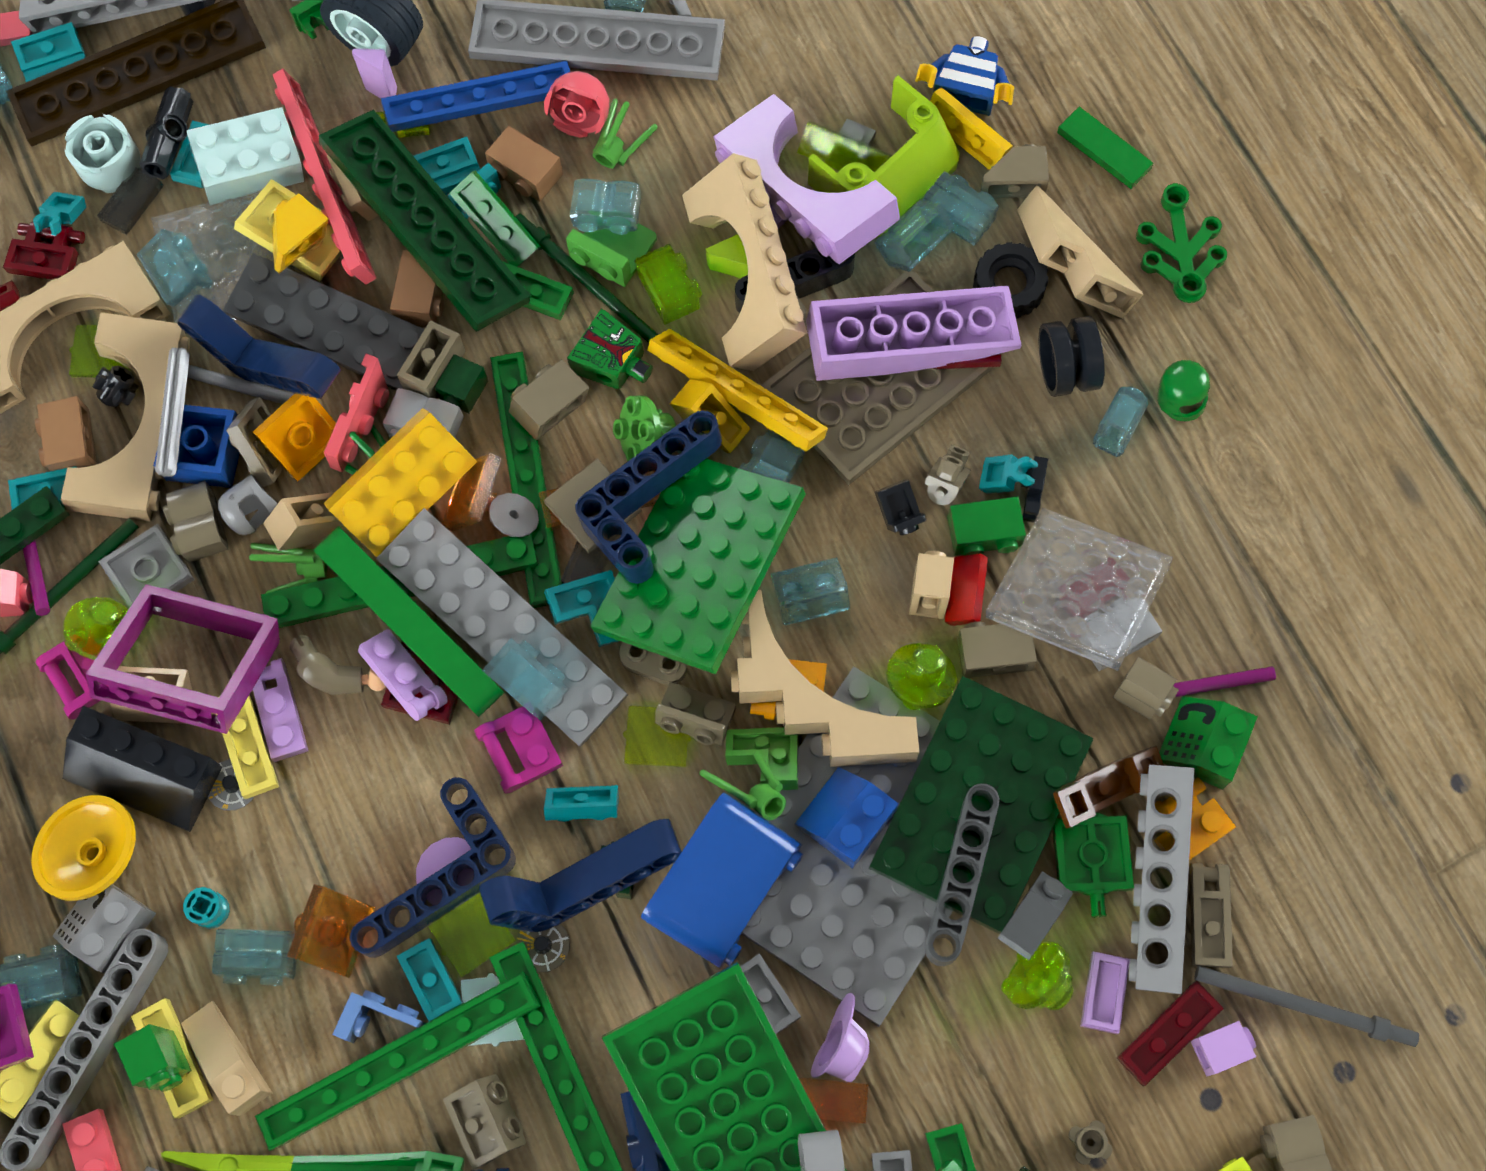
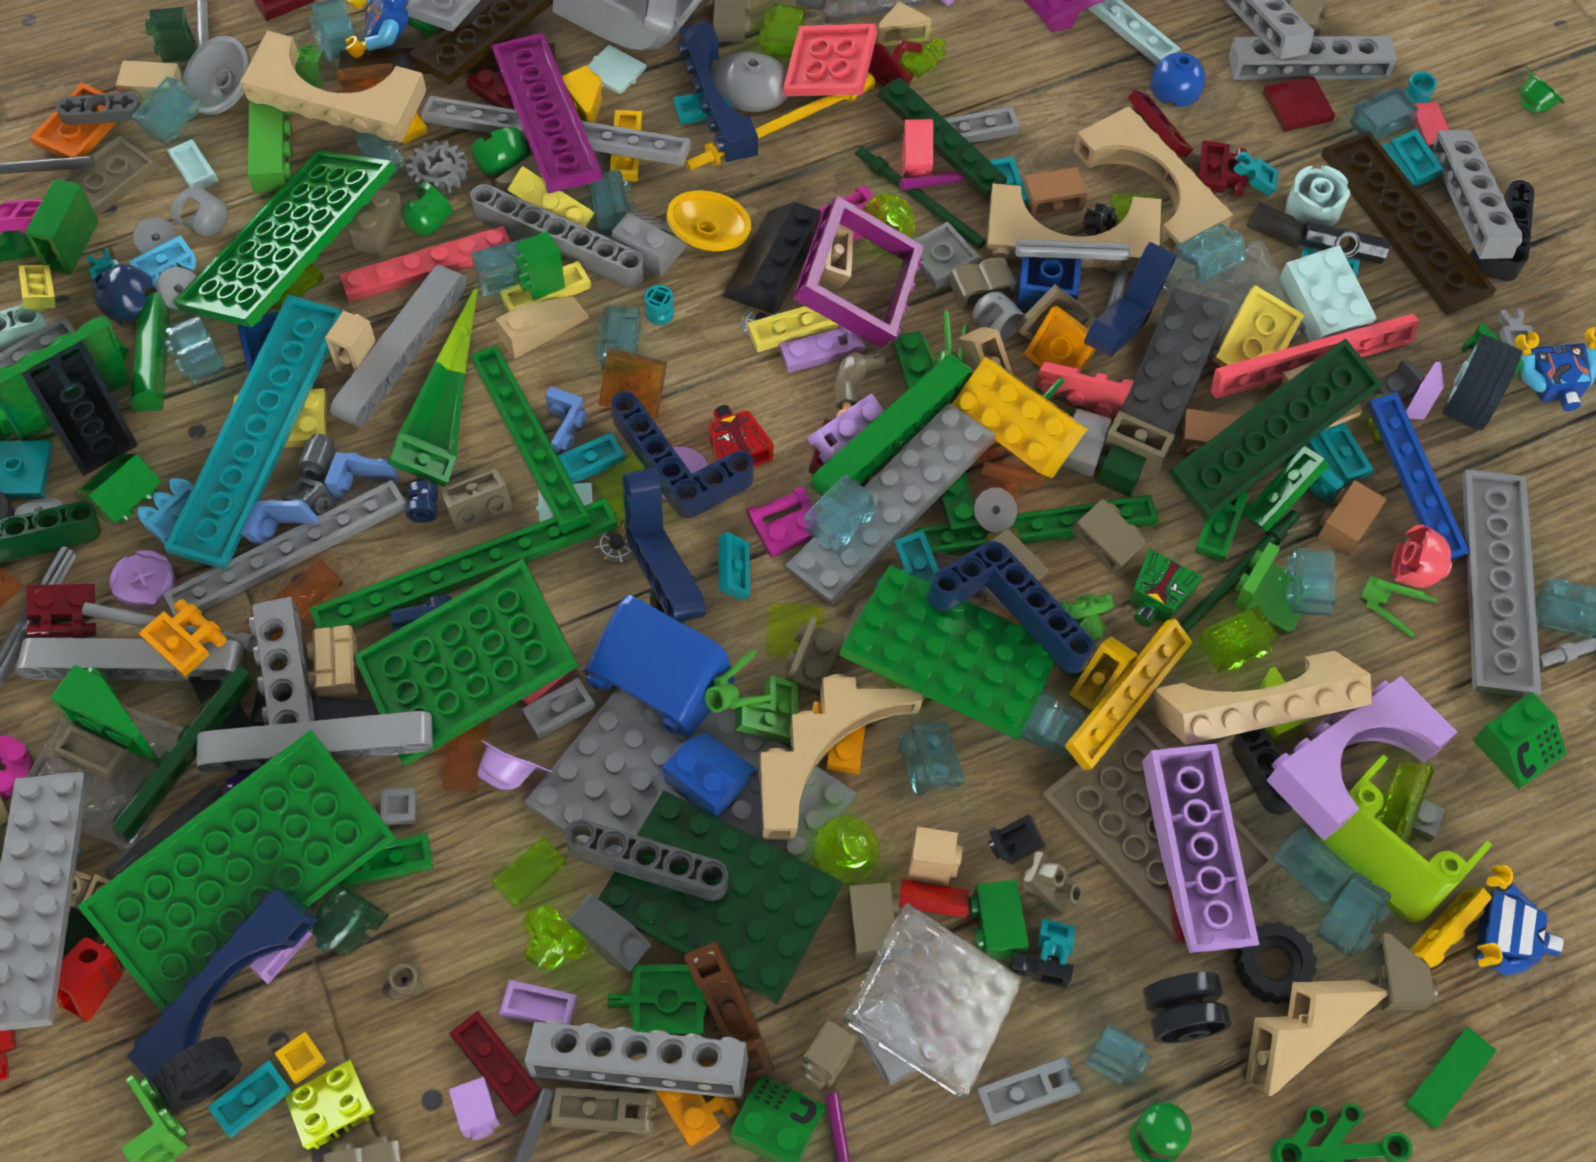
camera: 85 degrees right, 10 degrees down
yellow slope [272,193,329,274] -> none
none -> clear light blue brick [471,237,527,296]
none -> clear neon green tile [492,837,567,908]
none -> red torso [709,405,774,472]
none -> light grey plate [976,1057,1082,1126]
none -> dark grey bracket [1374,359,1425,402]
none -> green slope [1473,692,1567,790]

